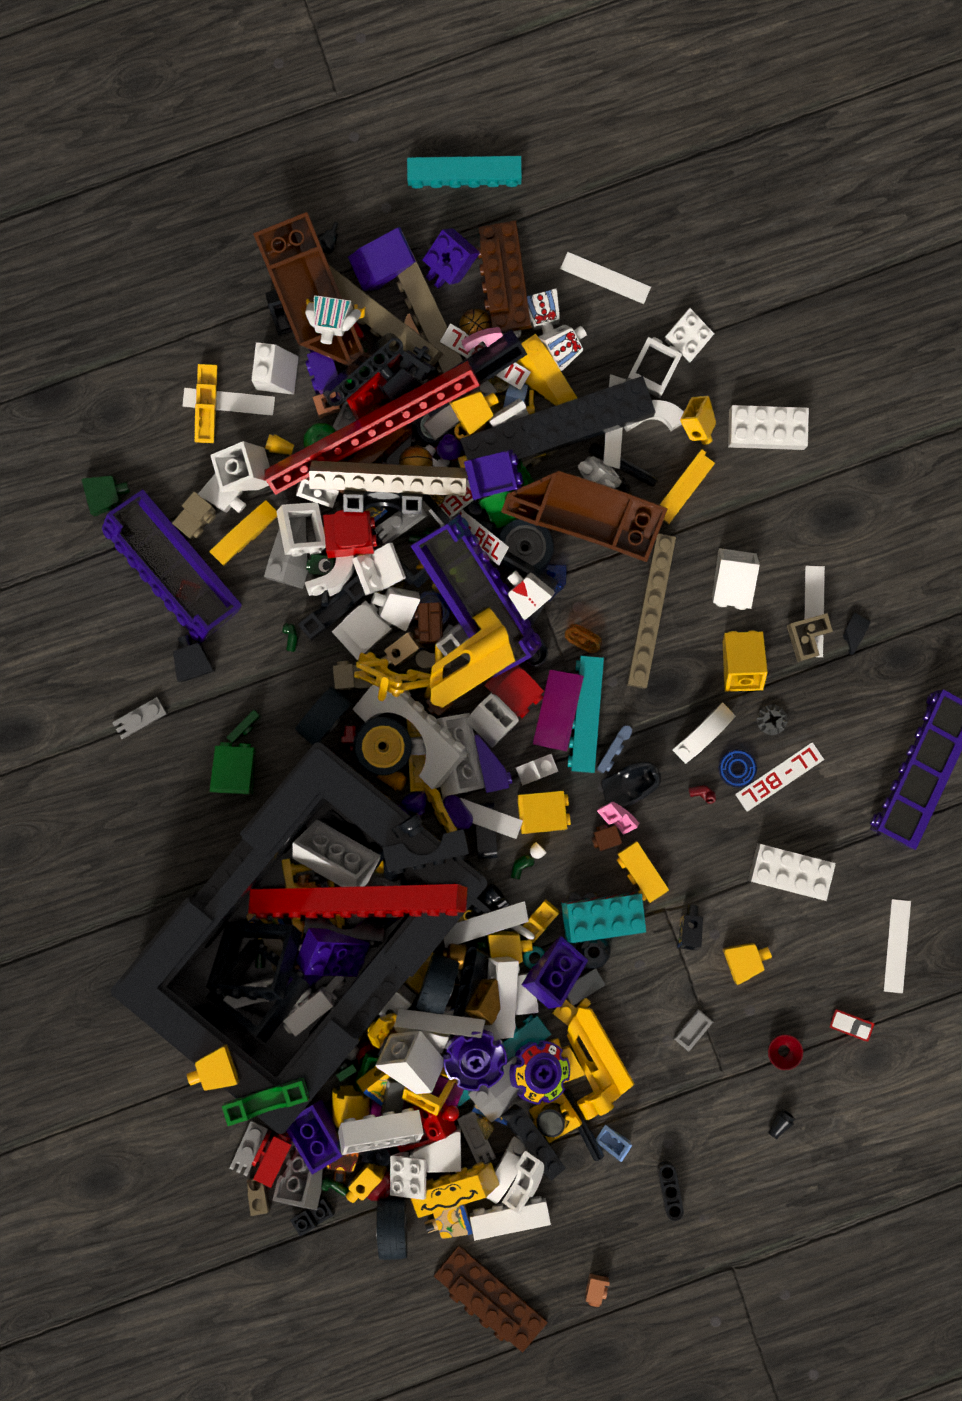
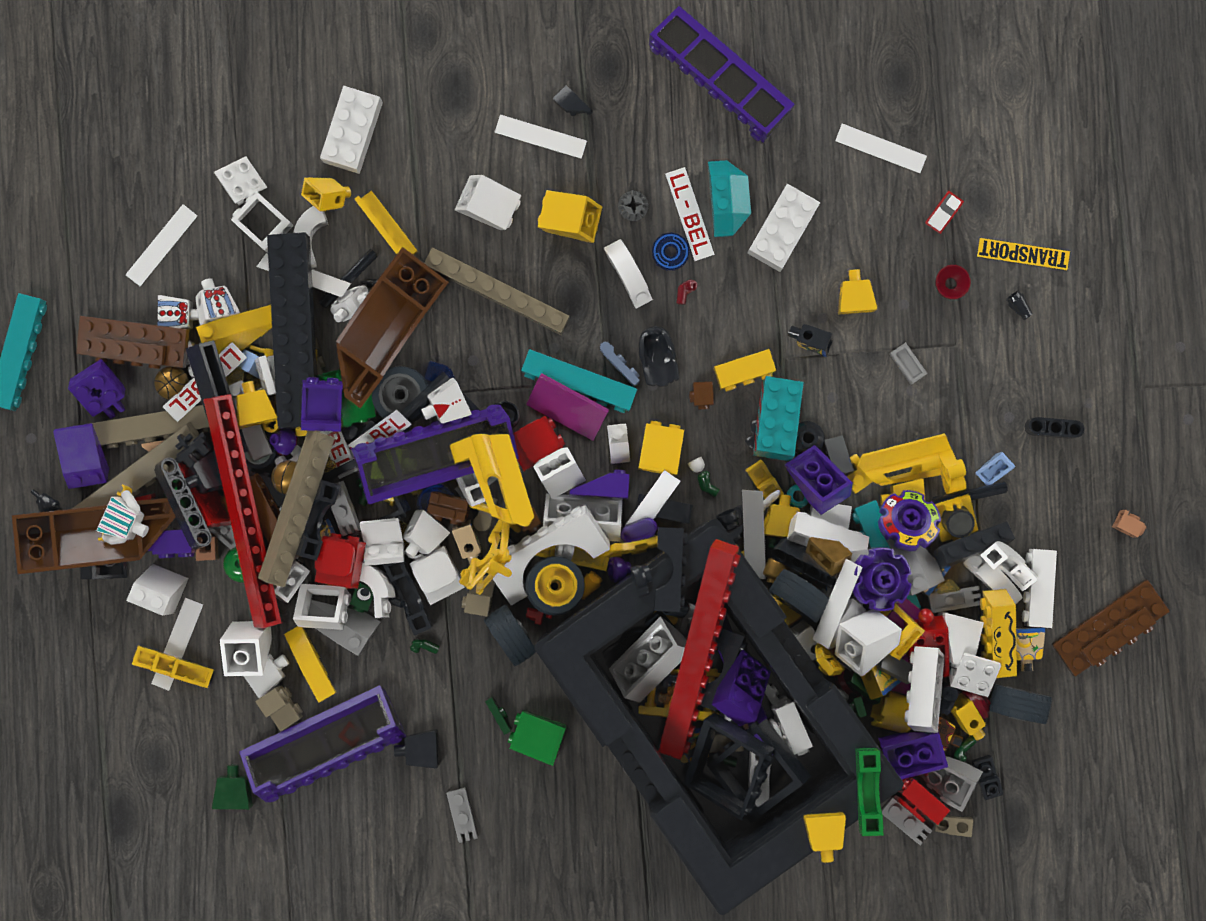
camera: 70 degrees left, 0 degrees up
yellow cone [265,434,294,455] -> none
bright pink slope [461,327,503,352] -> none
clear orange plate [565,624,602,653] -> none
bright pink slope [597,802,640,835] -> none
dark tan brick [787,613,833,662] -> none
none -> teal wedge [708,160,751,237]
none -> sticker [977,238,1070,270]

